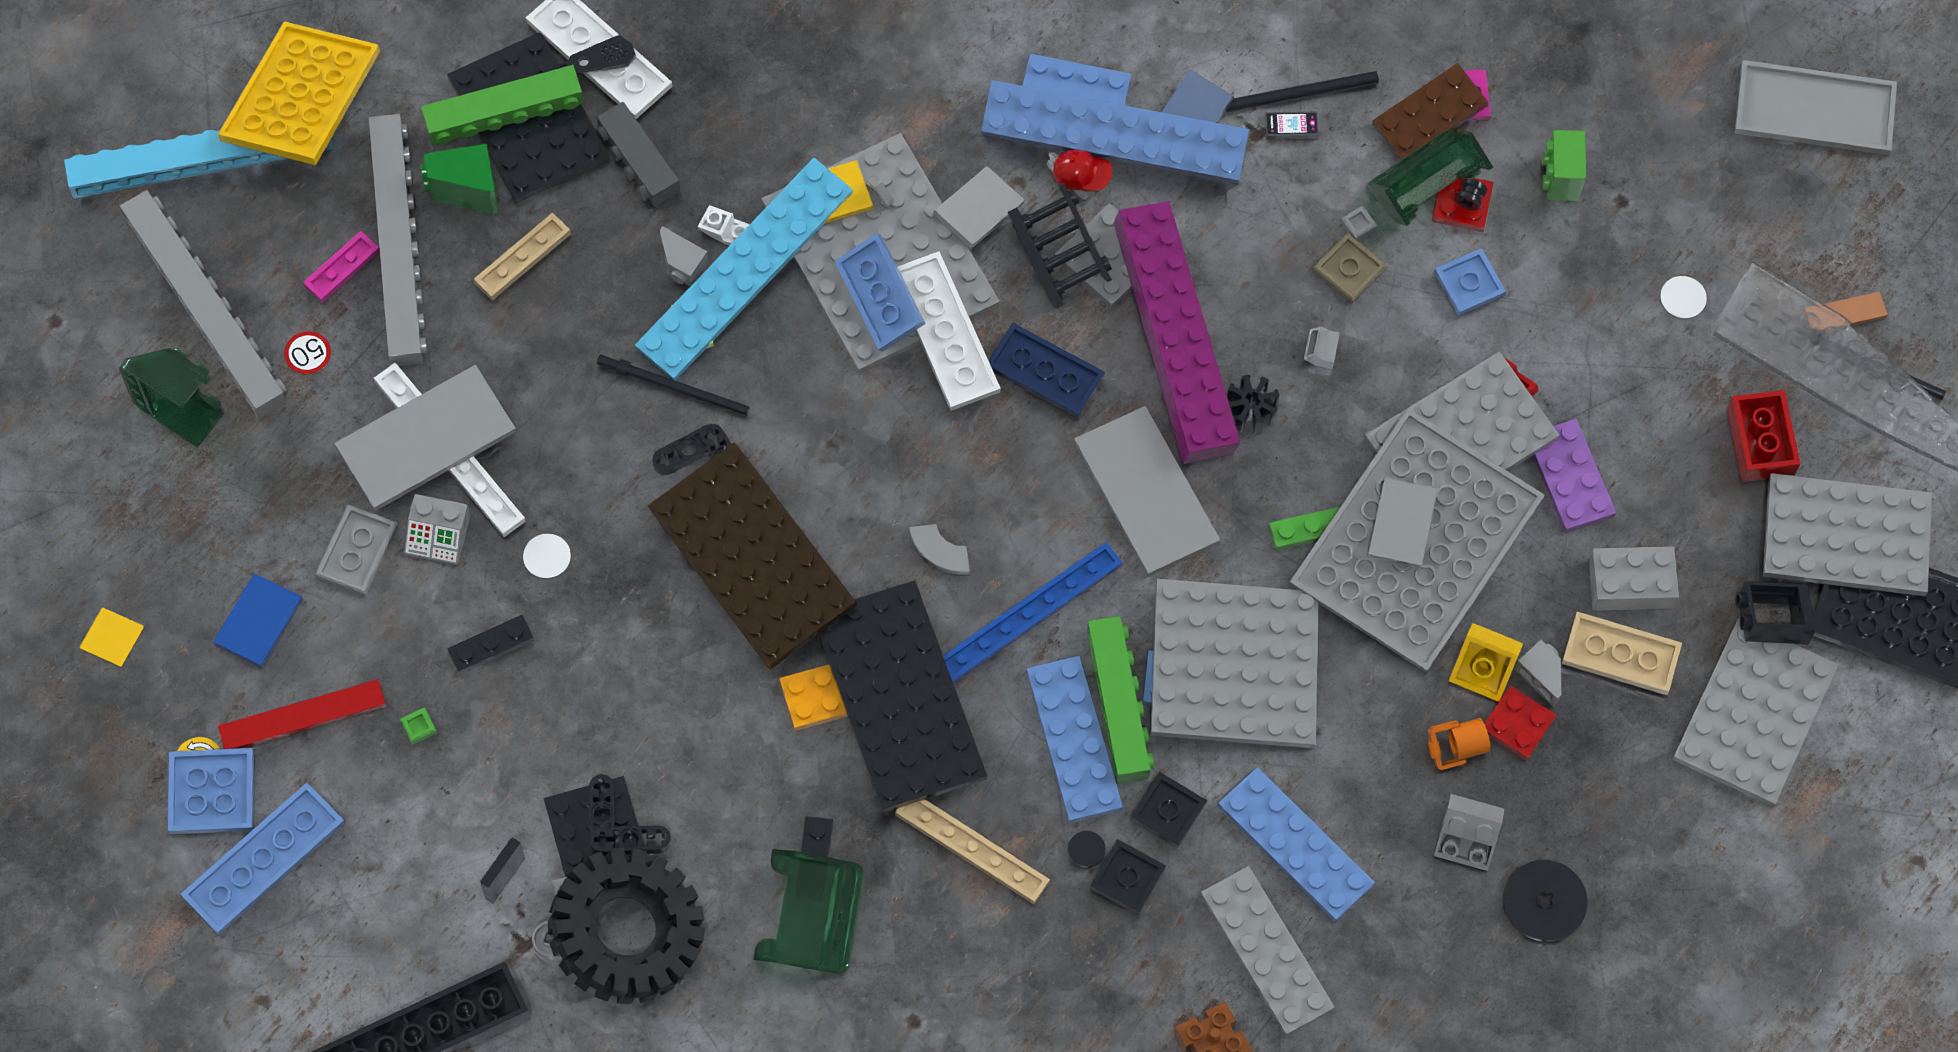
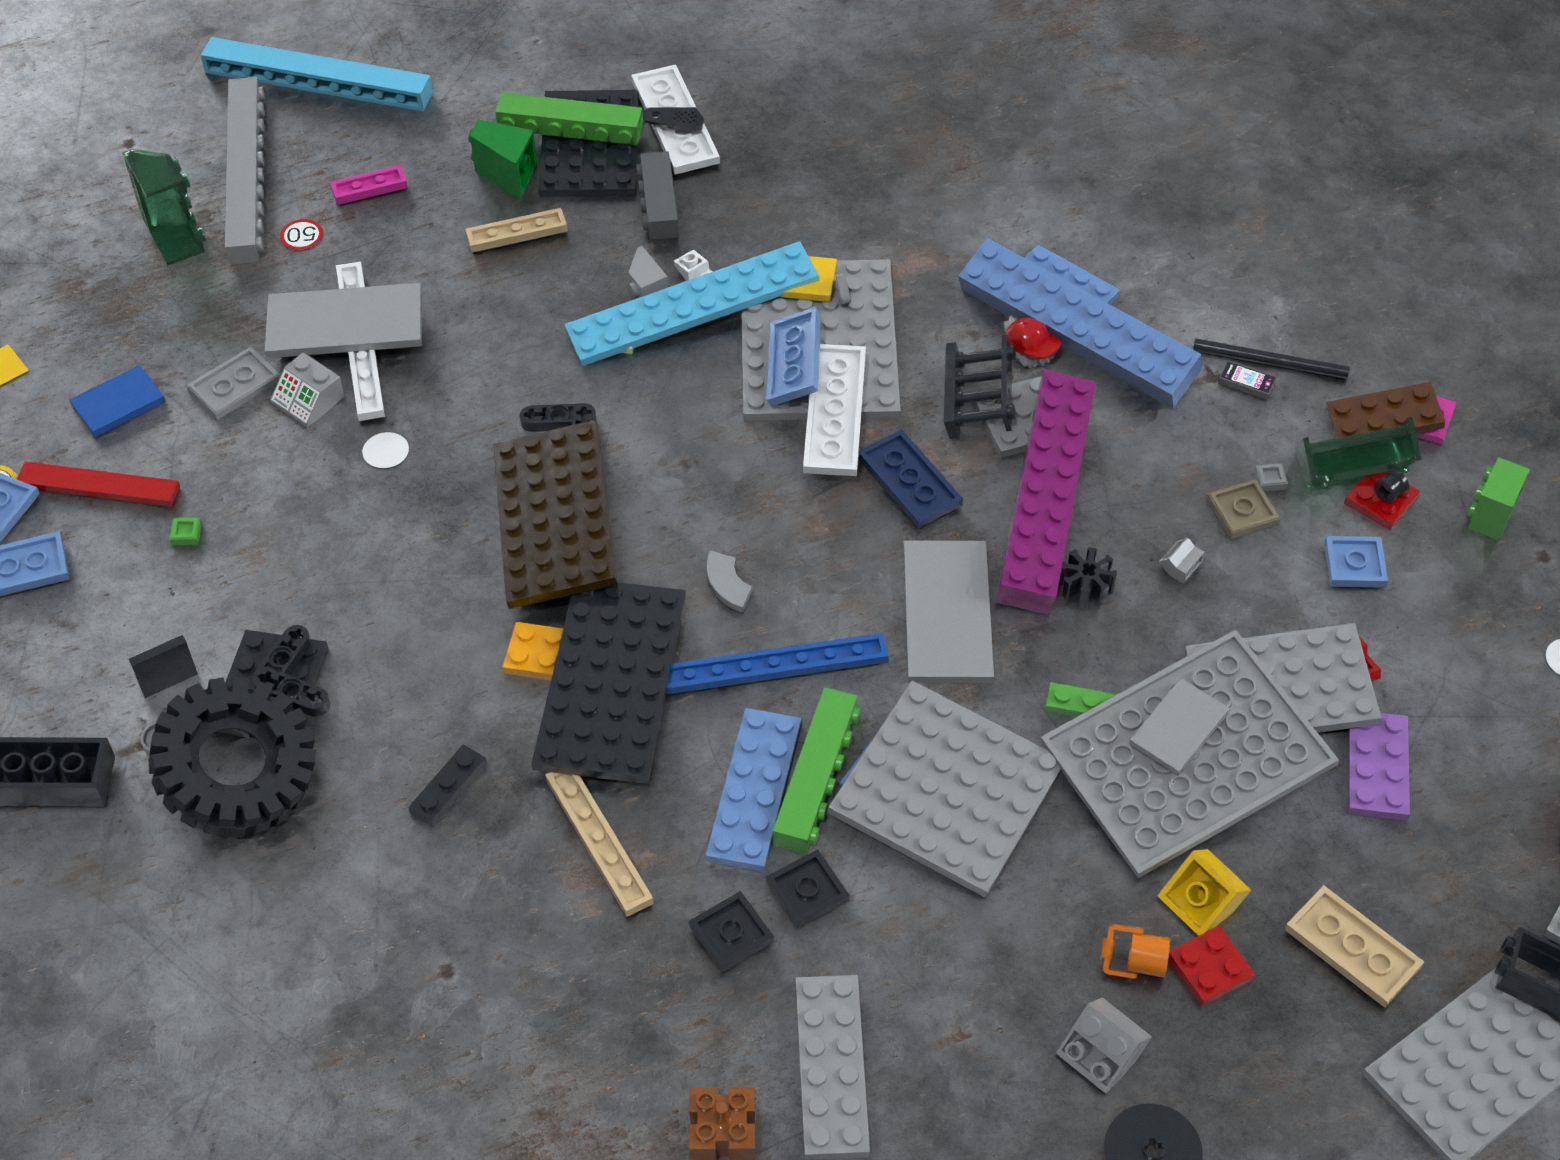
camera: 30 degrees right, 15 degrees down
yellow plate [218,21,380,165] -> none
light grey brick [369,114,427,366] -> none
black plate [447,615,534,675] -> none
black bar [597,354,750,417] -> none
clear green windscreen [753,849,864,974] -> none
light grey tile [933,166,1025,249] -> none
black piece [1068,831,1105,868] -> none
sand blue tile [1162,69,1234,123] -> none
medium blue plate [1217,767,1375,922] -> none
light grey slope [1515,640,1561,707] -> none
light grey brick [1588,546,1679,611] -> none

